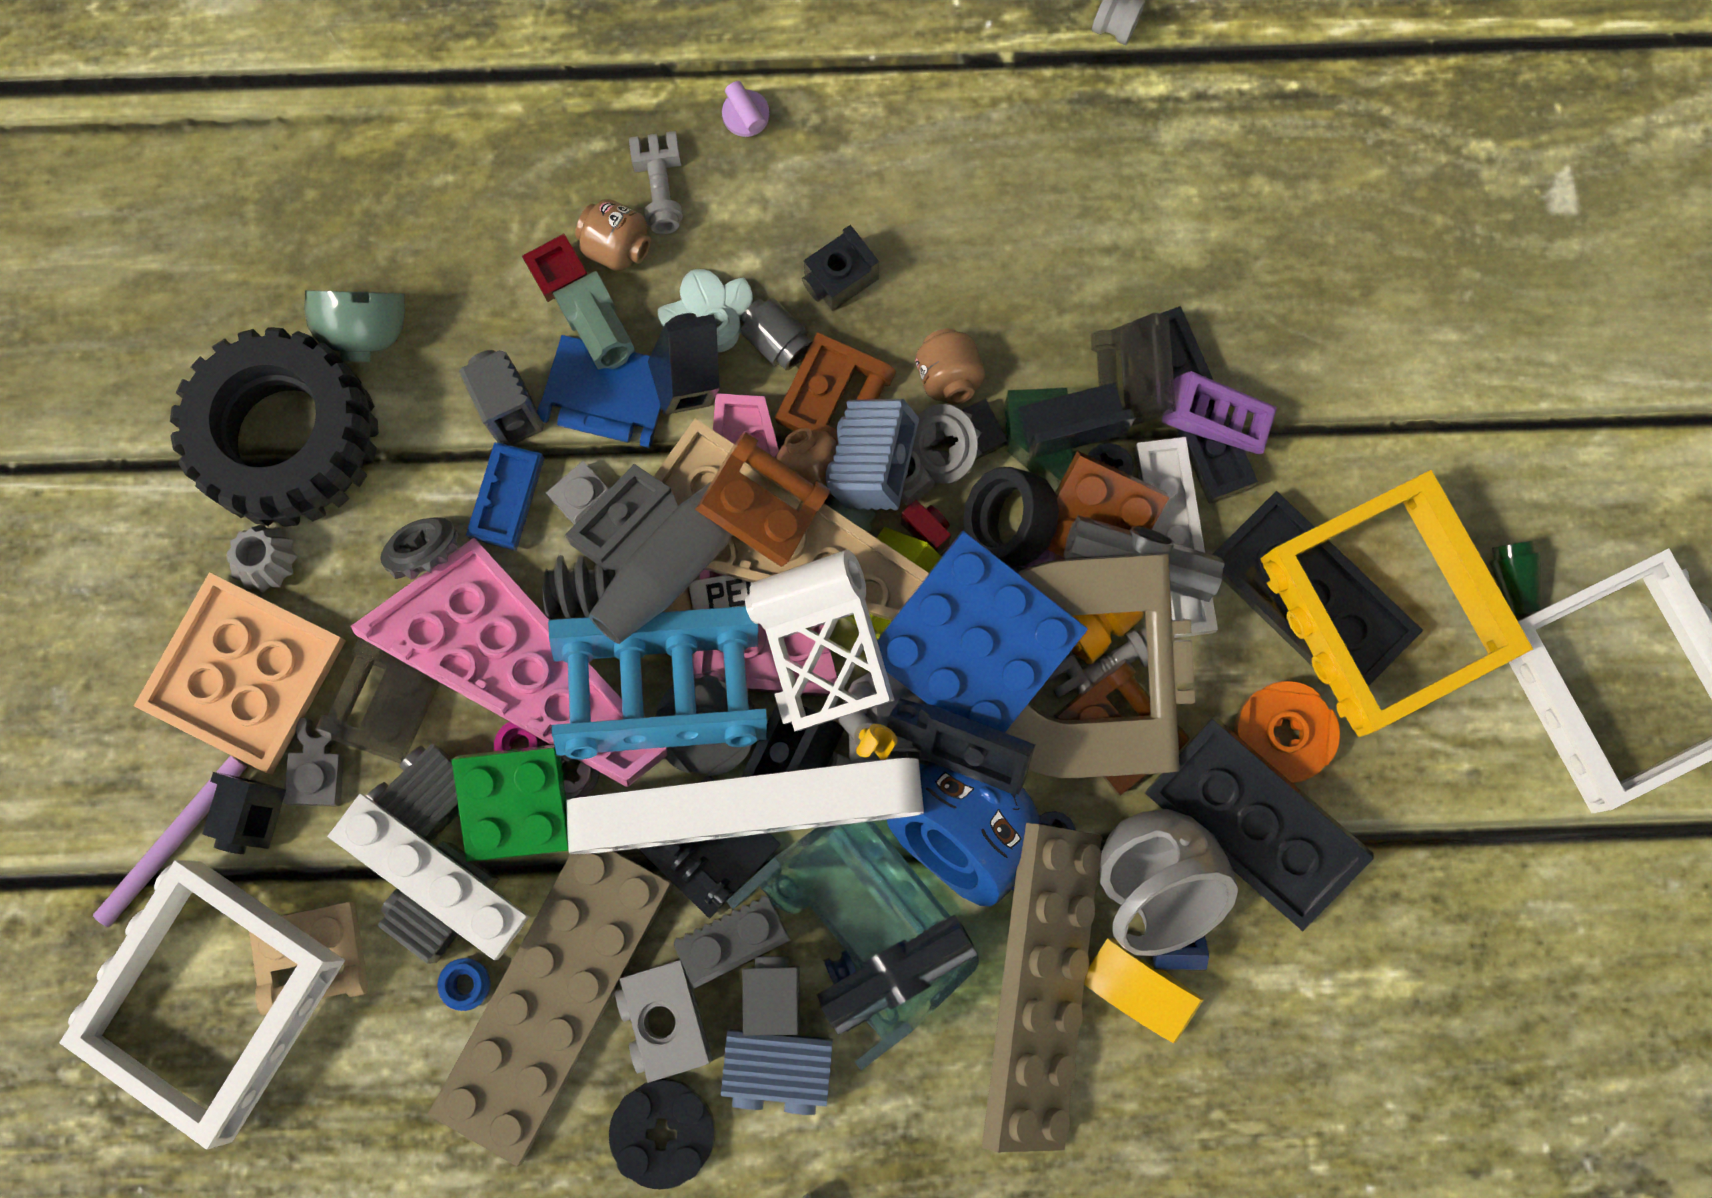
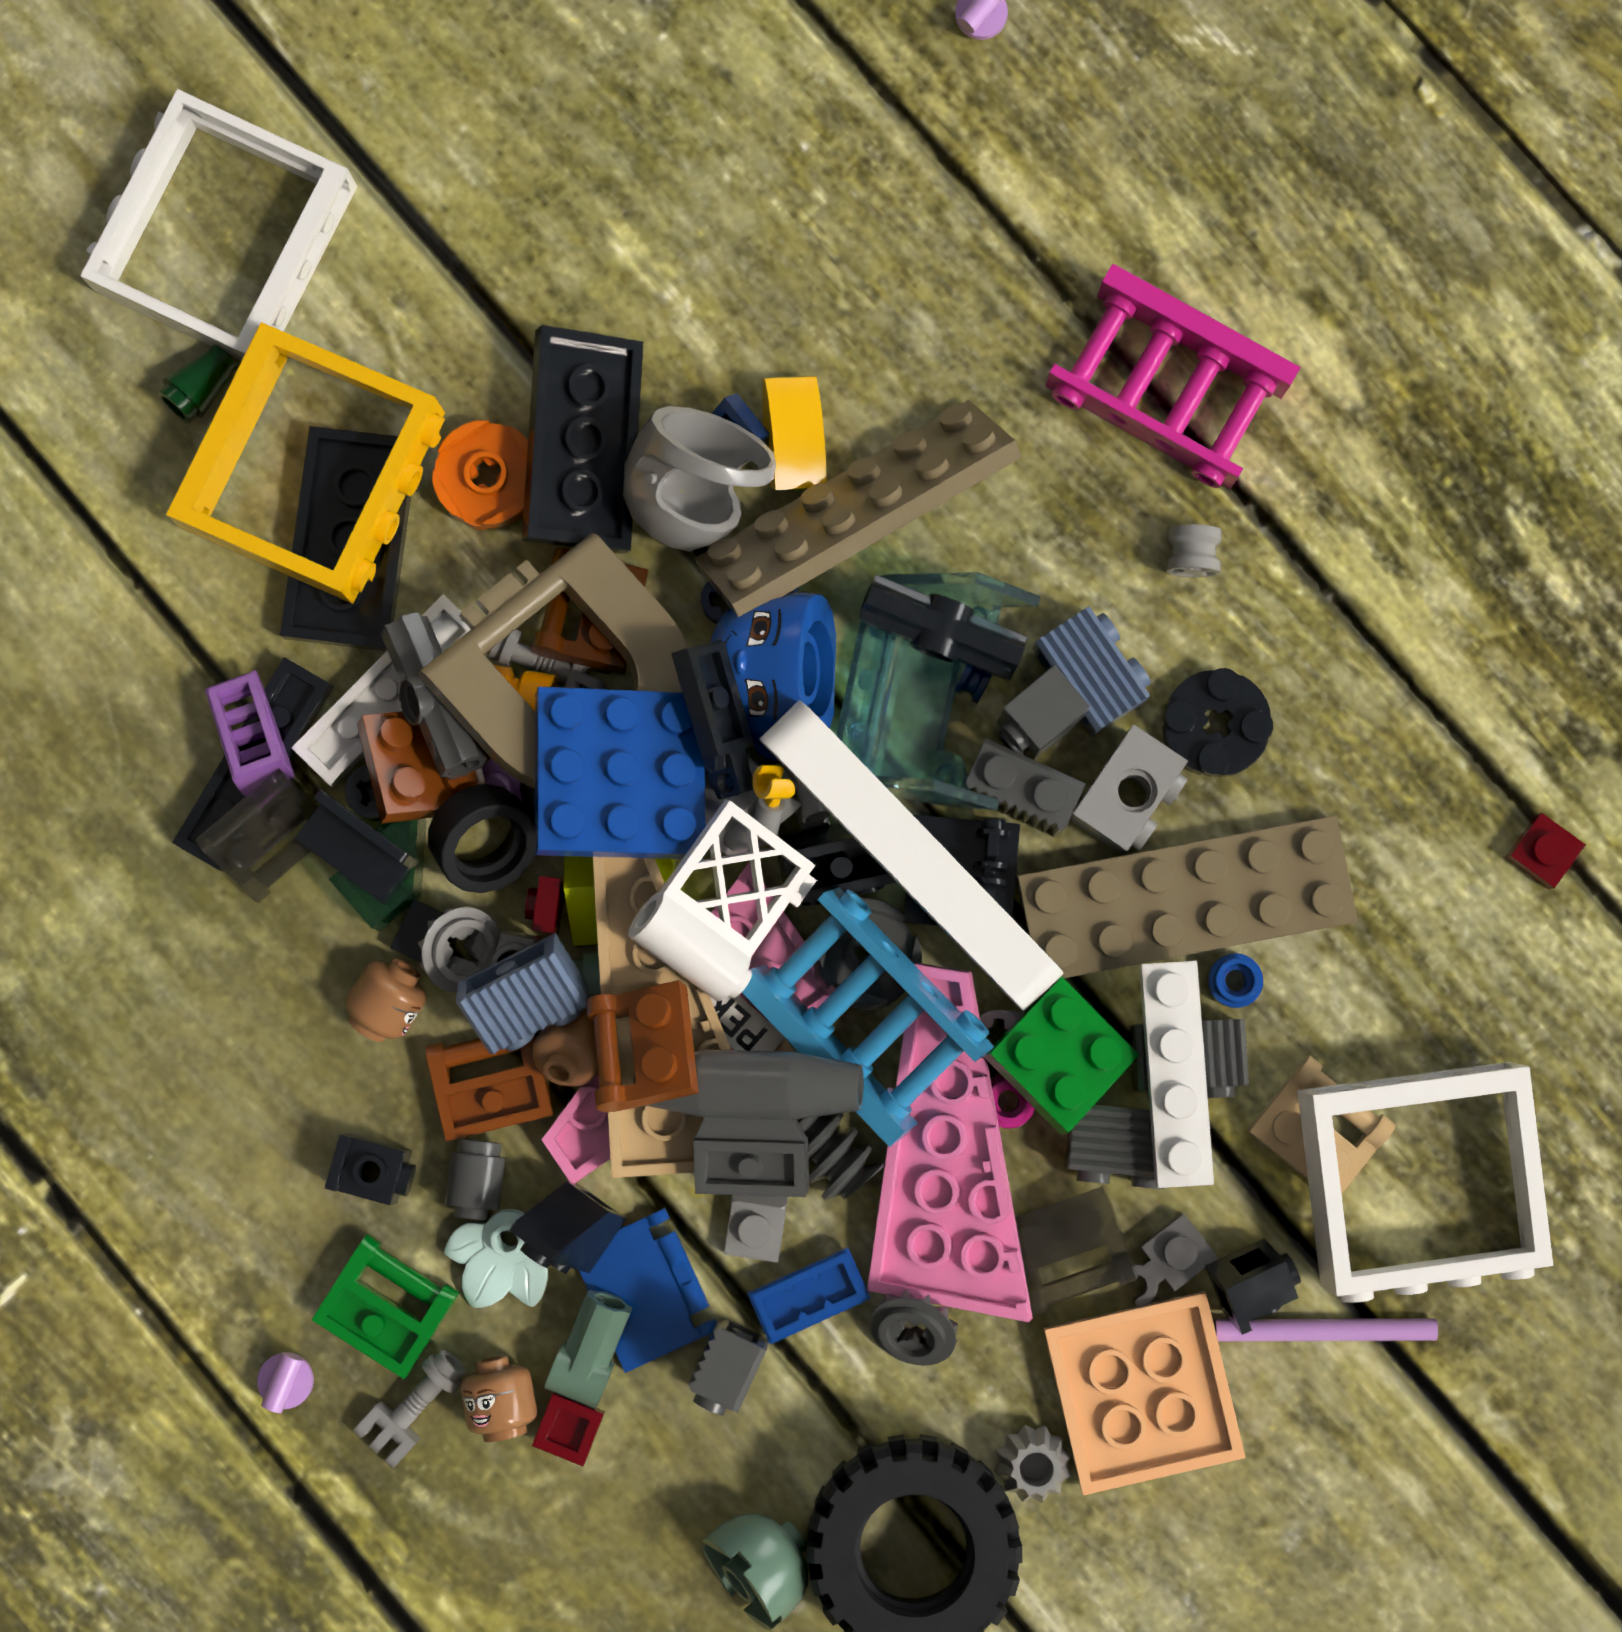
camera: 125 degrees left, 5 degrees up
none -> green plate [312,1234,460,1379]

